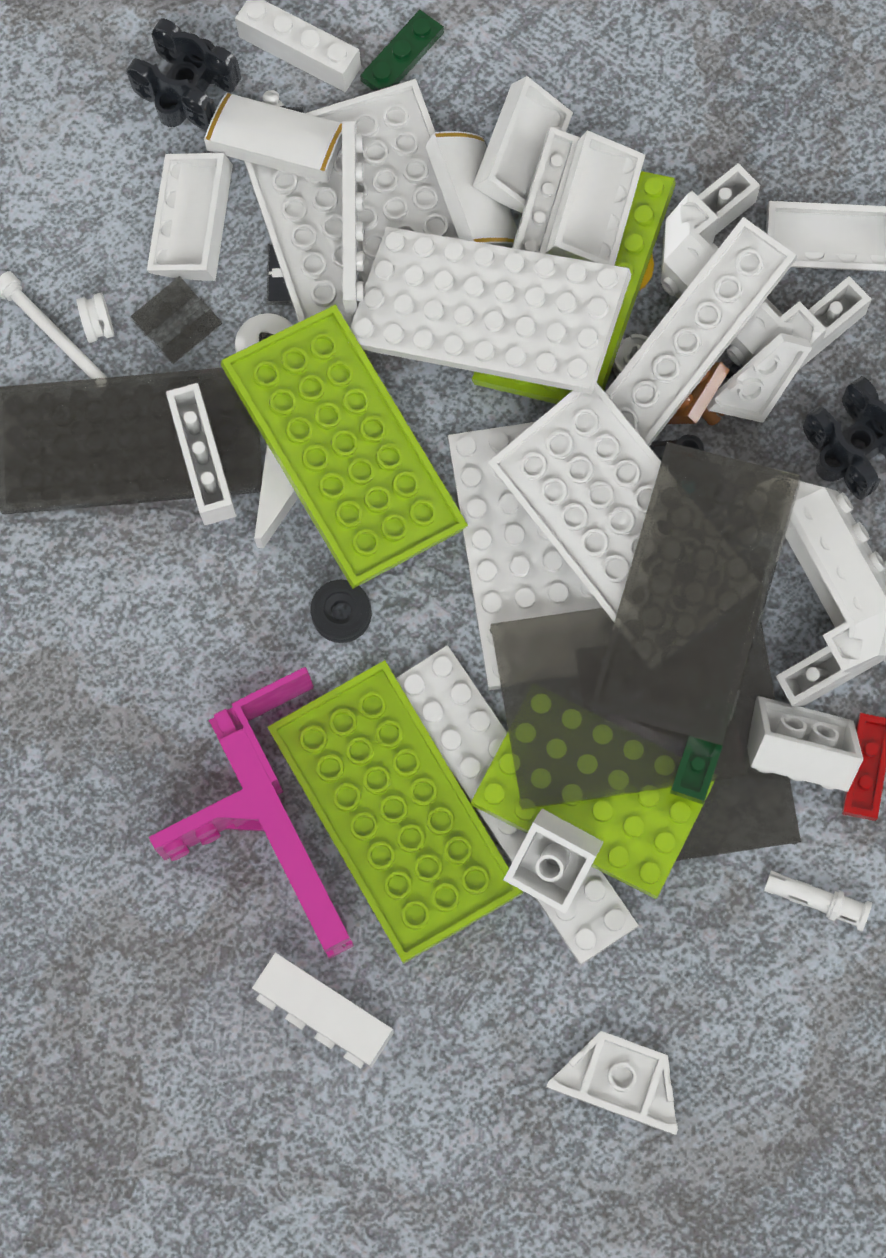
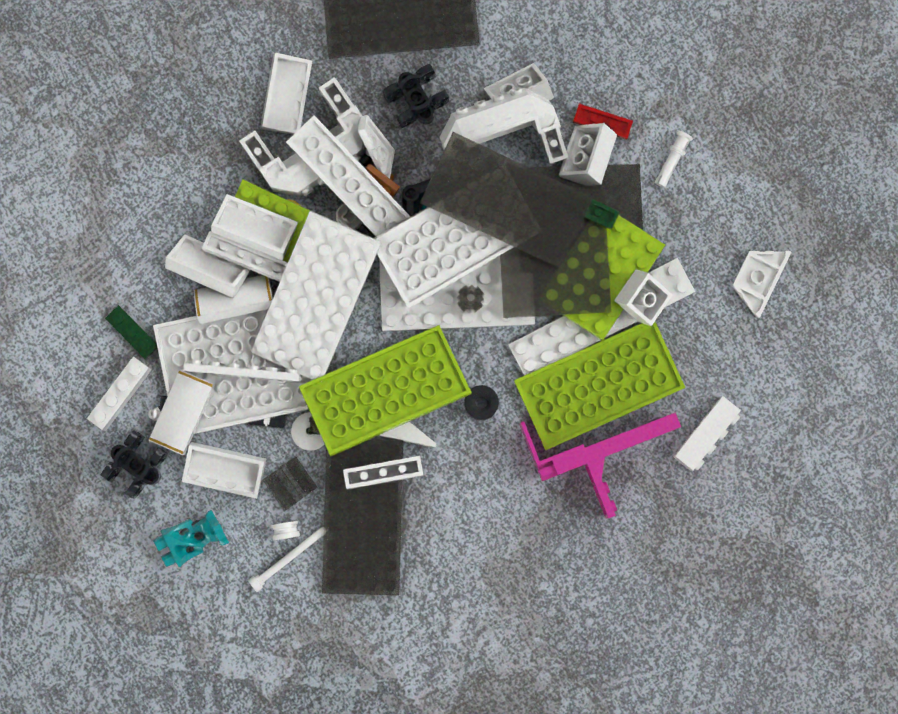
camera: 90 degrees left, 10 degrees up
none -> teal hips [153,510,229,567]
none -> clear smoke brick [457,285,485,314]

